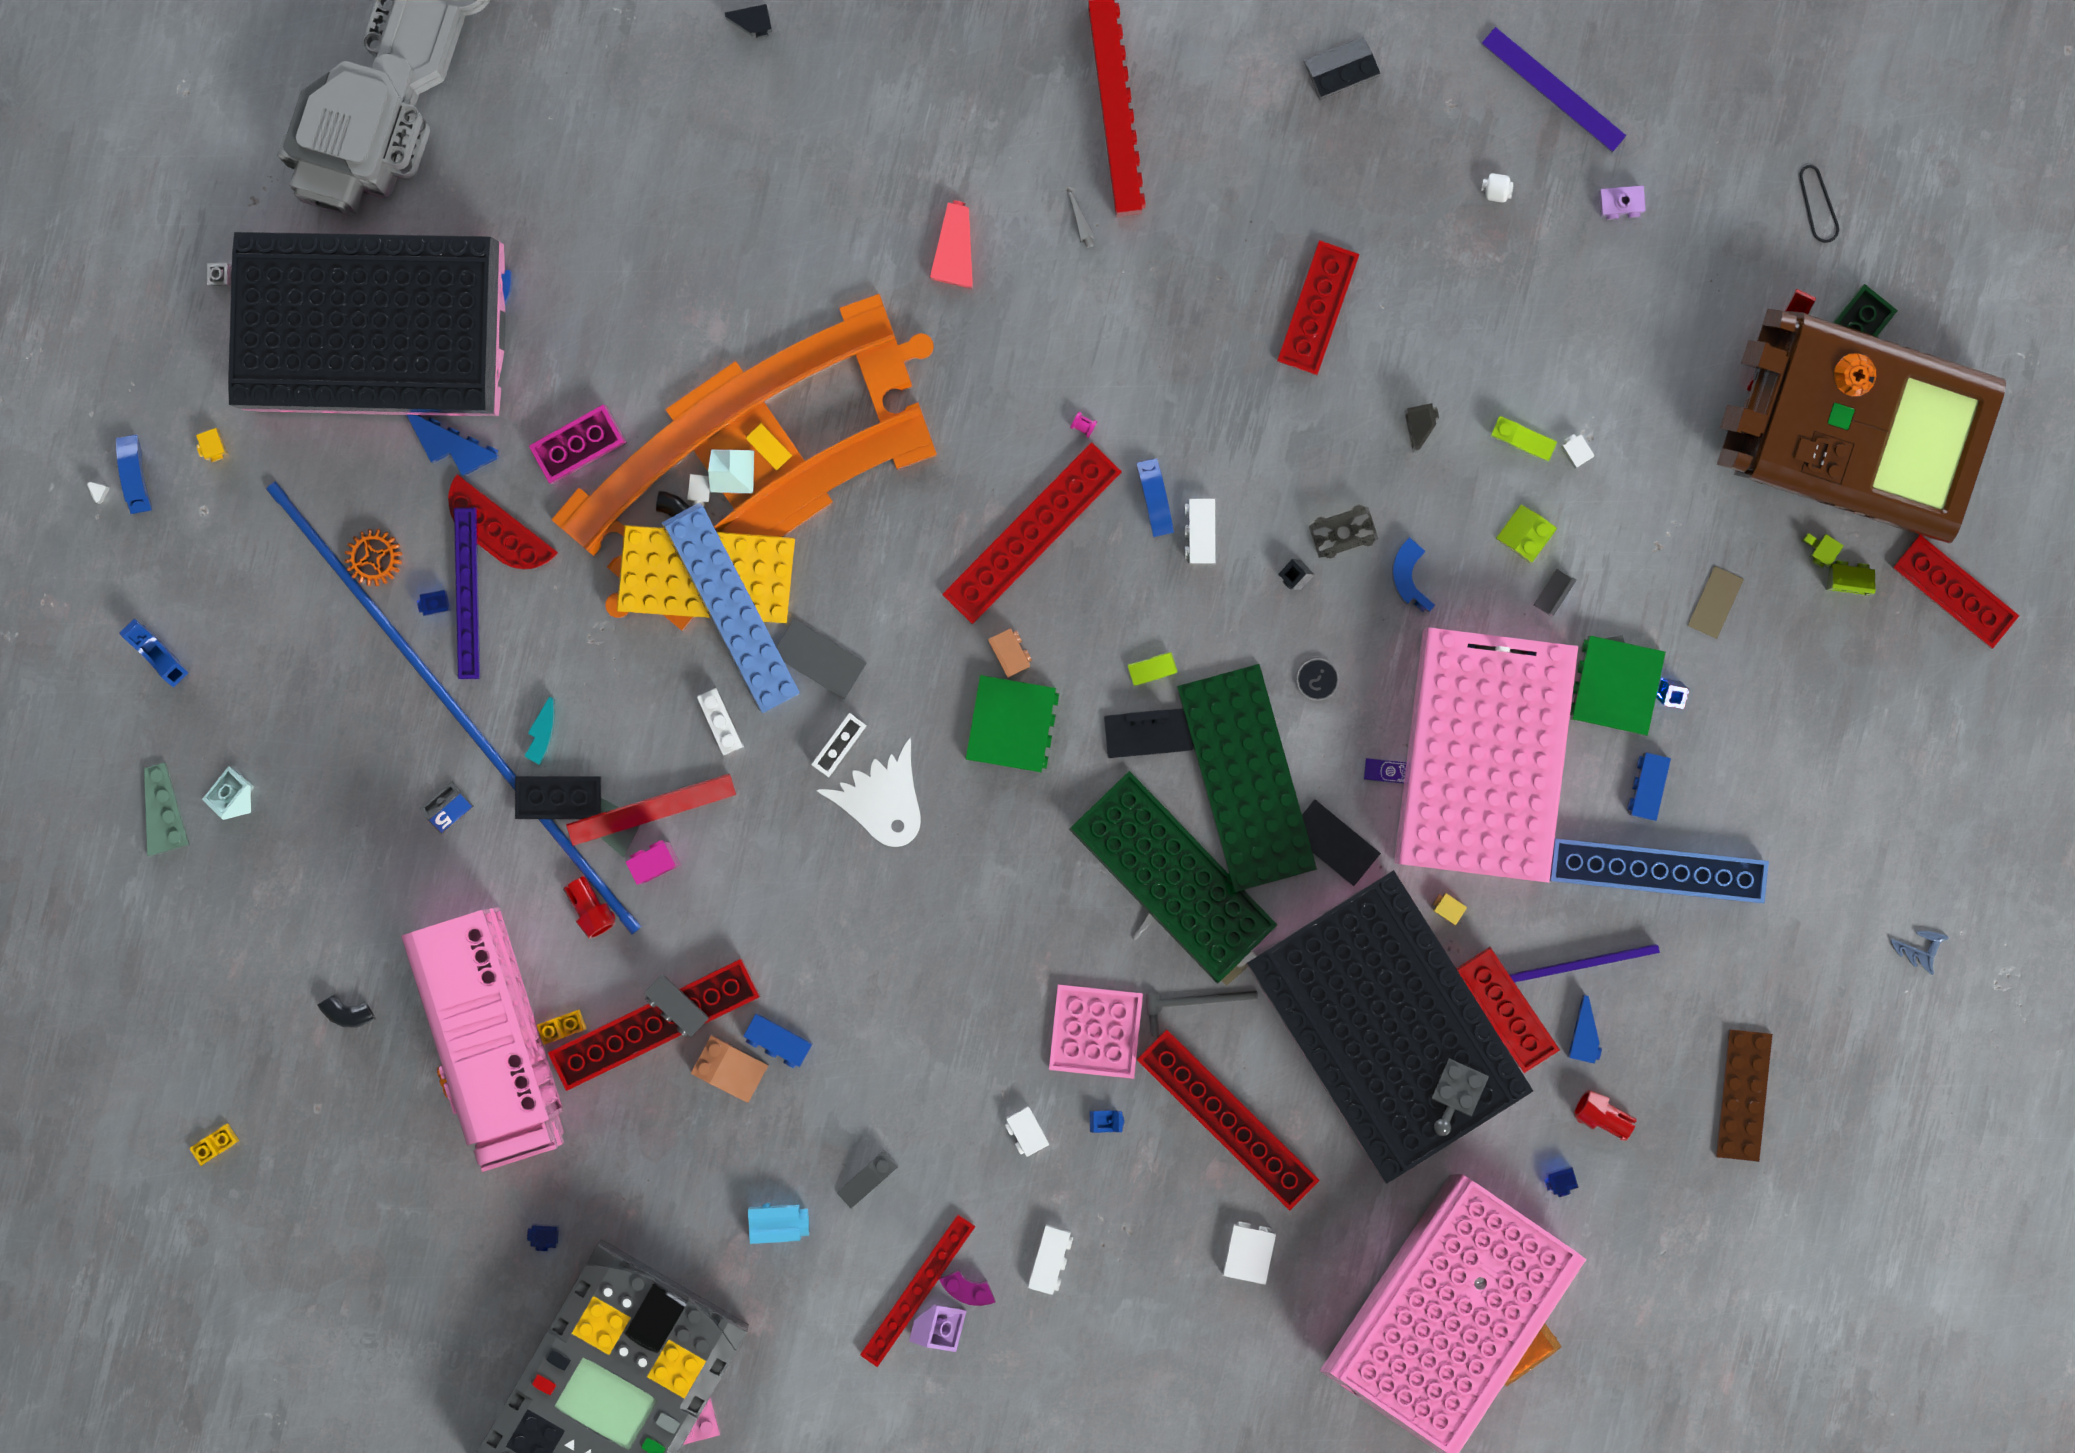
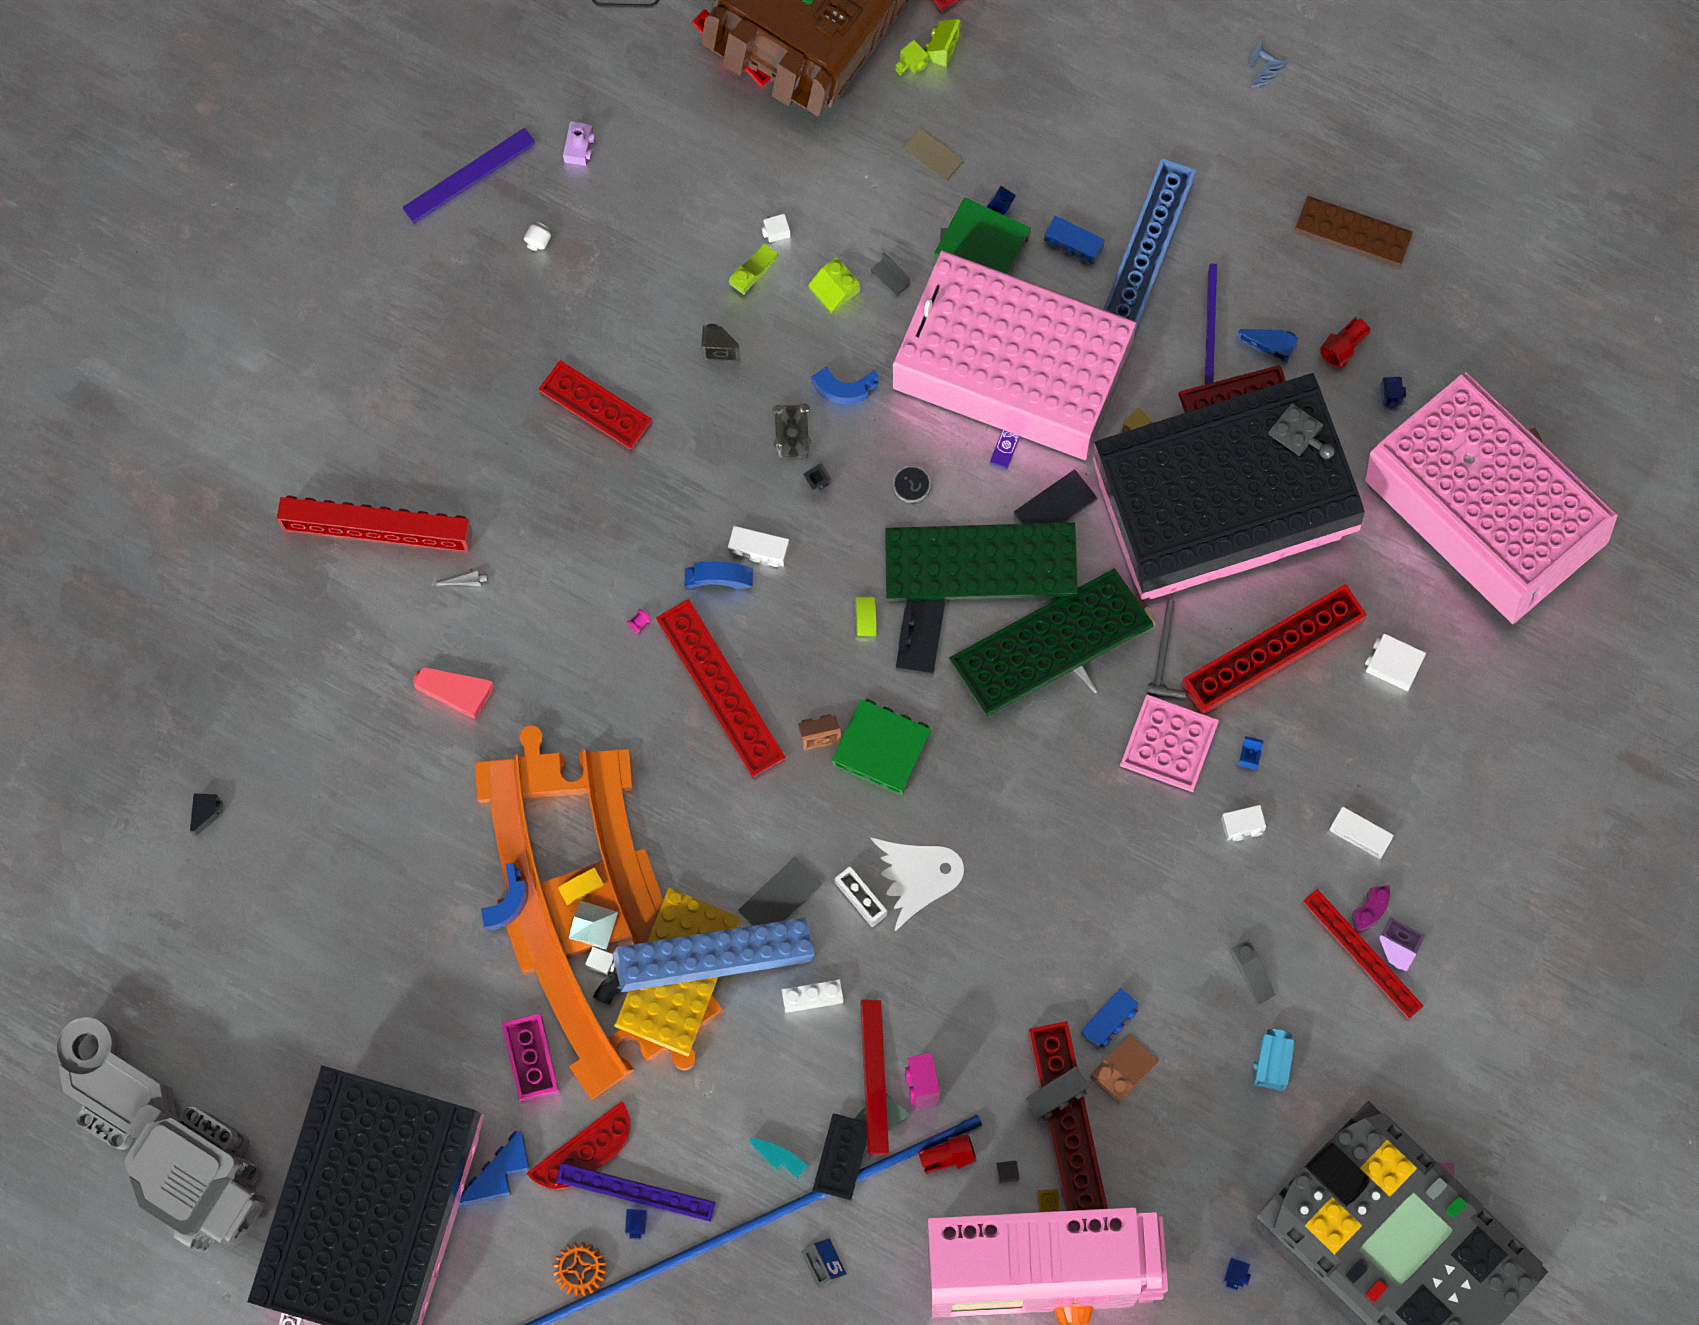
camera: 70 degrees left, 15 degrees down
black slope [1304,37,1380,100] -> none
none -> blue arch [481,863,528,931]
none -> dark grey slope [997,1160,1019,1183]

